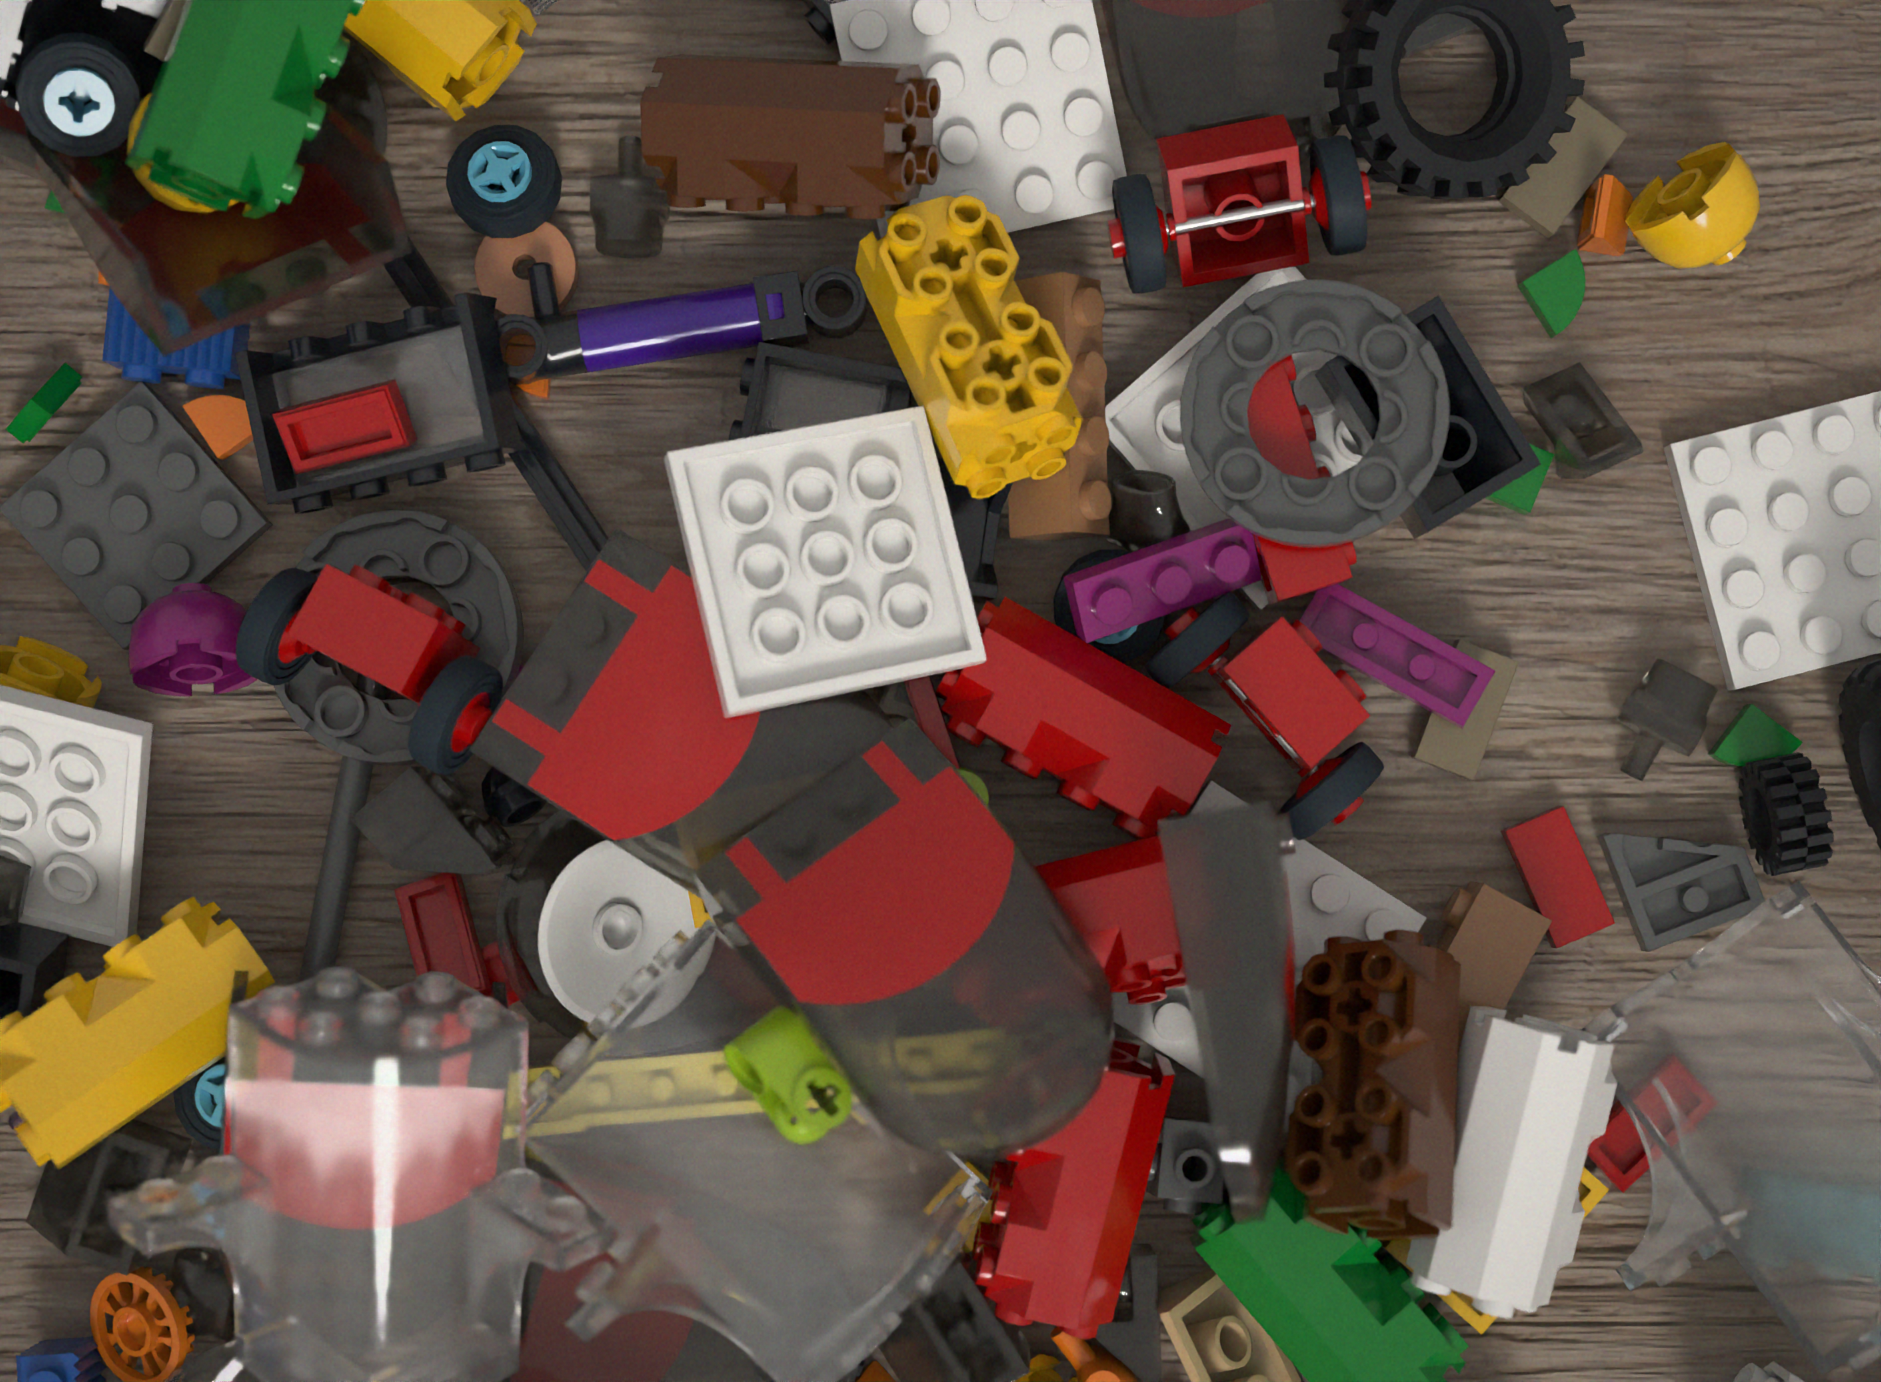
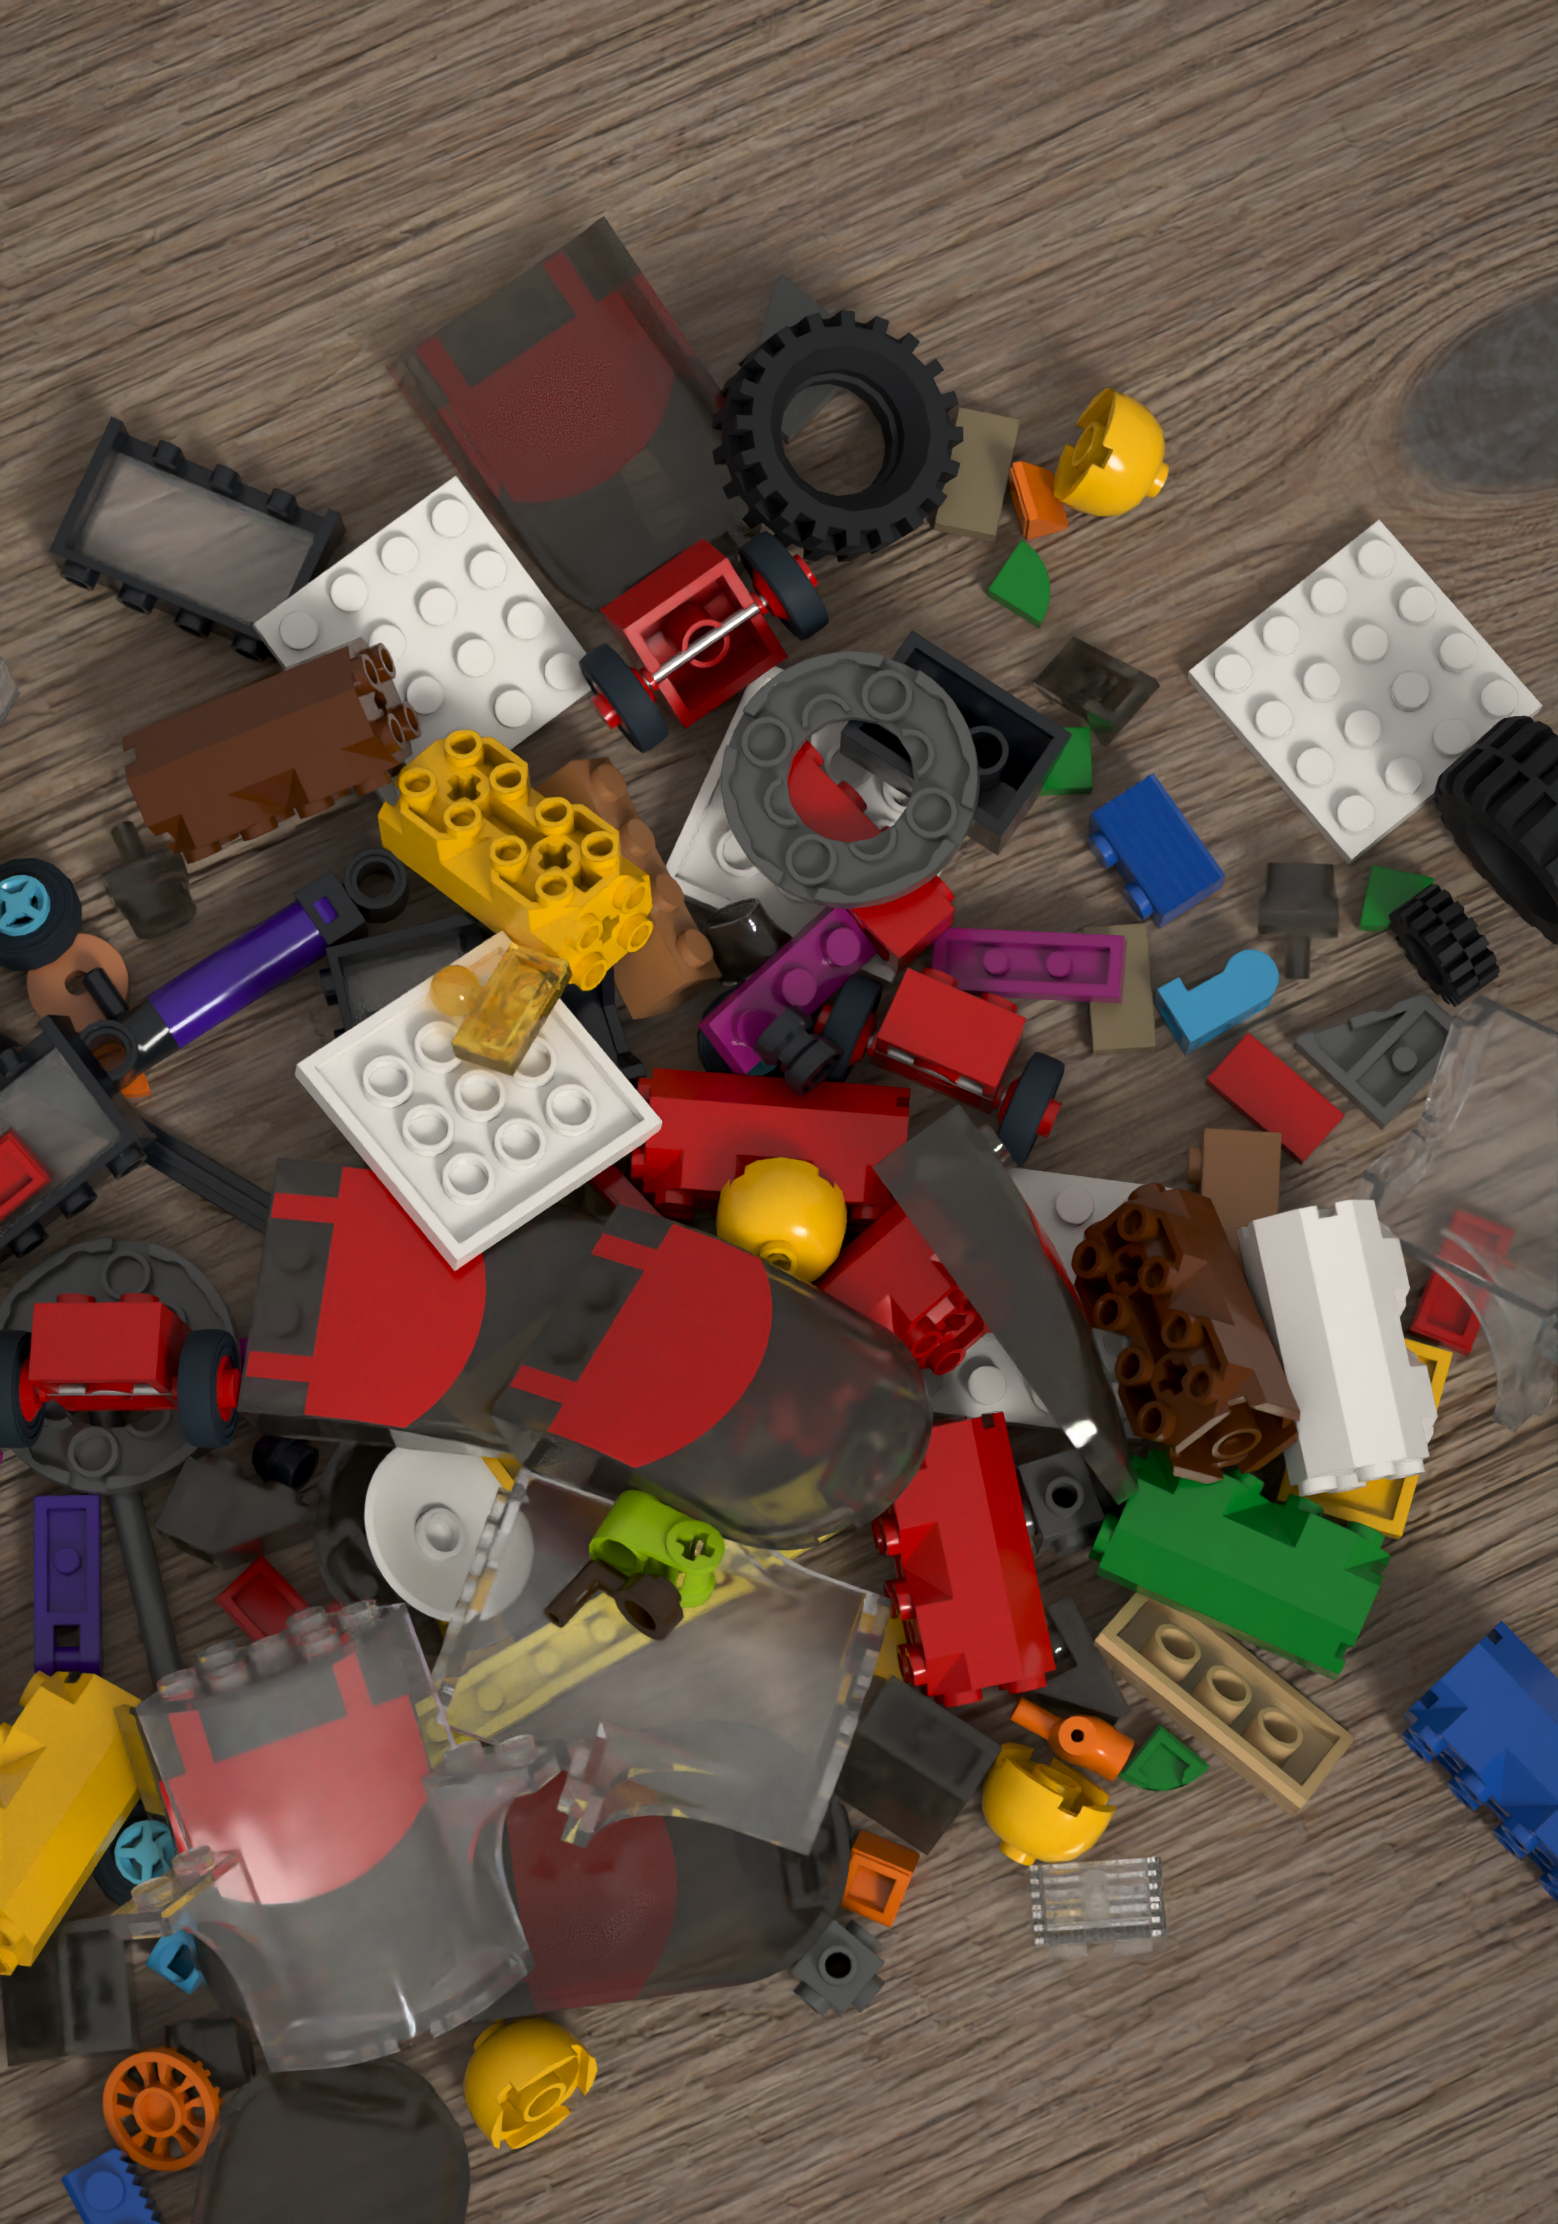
camera: 25 degrees left, 10 degrees down
none -> dark purple plate [34,1495,104,1678]
none -> clear yellow plate [430,942,573,1077]
none -> dark brown plate [543,1558,684,1640]
none -> yellow cylinder [716,1157,847,1291]
none -> black wheel [753,1005,844,1096]
none -> blue brick [1086,773,1226,929]
none -> dark azure leg [1153,949,1279,1056]

